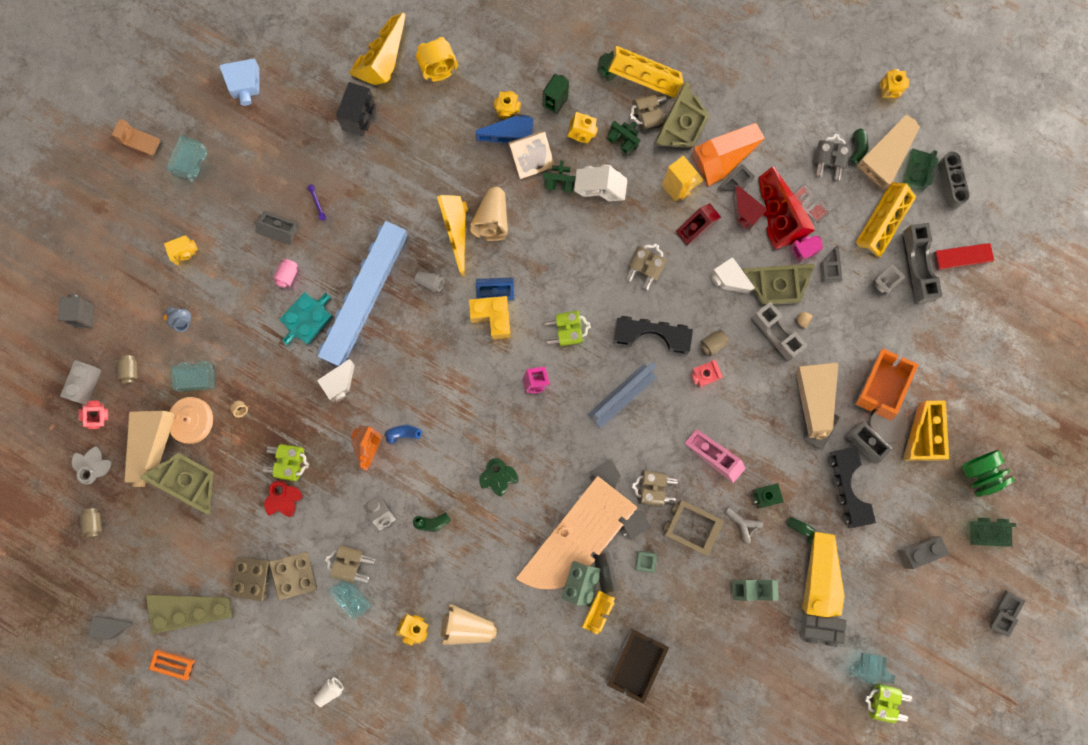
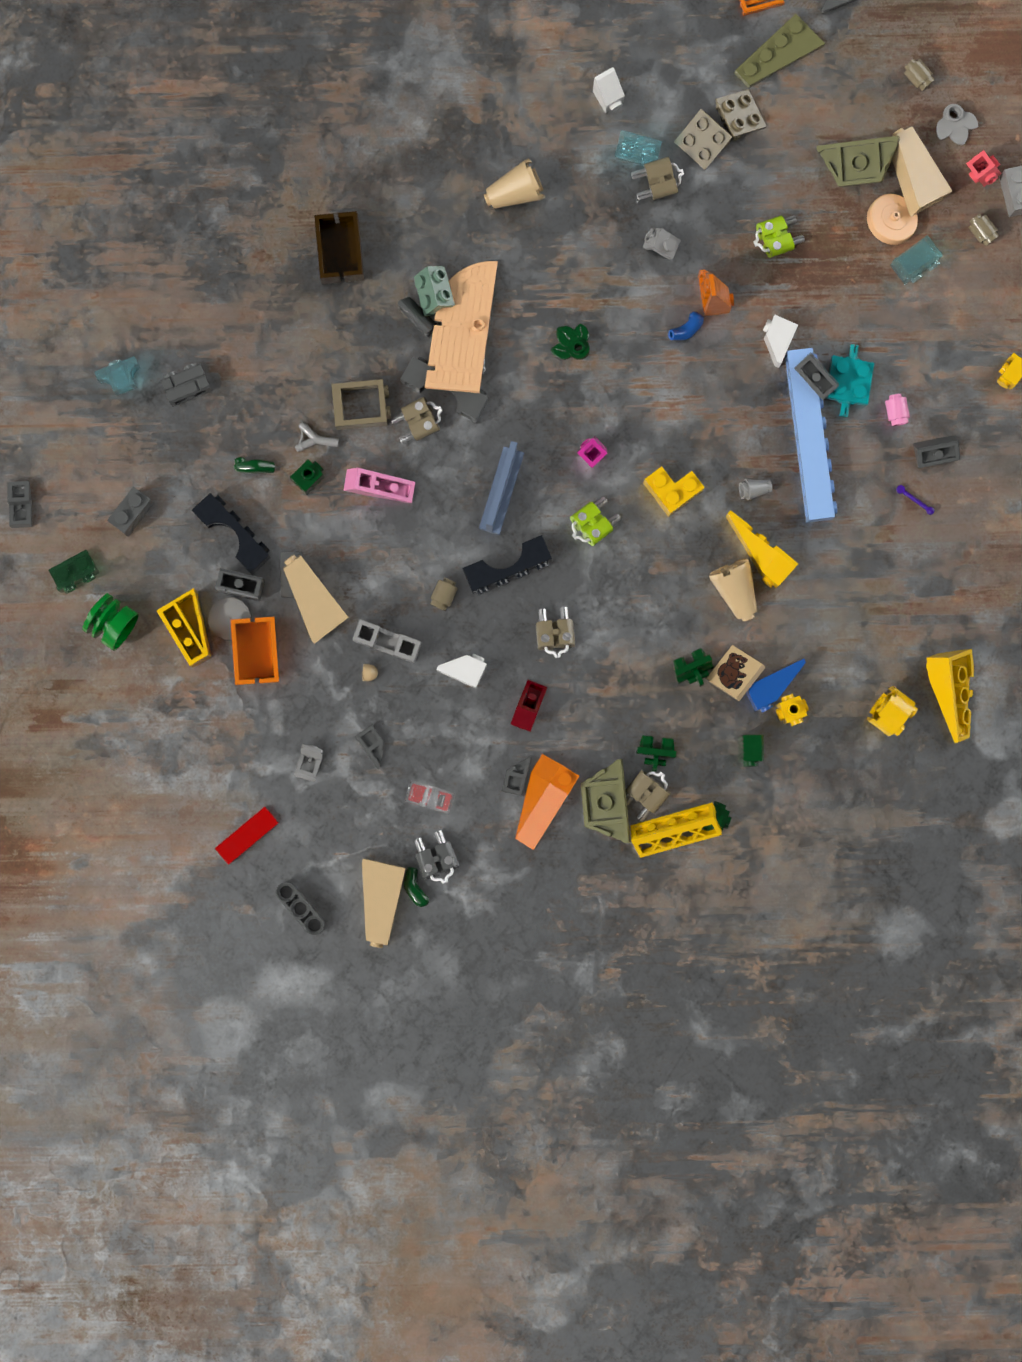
camera: 150 degrees right, 5 degrees up
sand blue animal [164,307,191,332] -> none
tan hinge [230,400,248,418] -> none
red plate [264,480,302,517] -> none
white cone [314,677,344,707] -> none
black brick [336,82,376,136] -> none
yellow brick [394,614,428,646] -> none
dark green arm [413,513,451,532] -> none
blue slope [476,277,514,300] -> none
yellow brick [567,112,598,144] -> none
white brick [574,164,627,202] -> none
yellow hinge [582,591,615,635] -> none
sand green tile [635,551,657,573] -> none
yellow wedge [662,156,704,202] -> none
coral brick [691,359,723,388] -> none
sand green brick [732,579,779,601] -> none
dark red slope [733,185,767,231] -> none
olive wing [742,264,815,306] -> none
red wedge [759,166,815,249] -> none
dark pink brick [790,235,823,263] -> none
yellow wedge [802,531,845,617] -> none
yellow fence [855,182,916,258] -> none
lime piece [865,683,912,724] -> none
yellow brick [880,69,909,98] -> none
clear green bracket [902,148,939,191] -> none
dark grey arch [903,223,942,303] -> none
none -> white slope [593,67,625,113]
none -> dark grey slope [794,352,839,400]

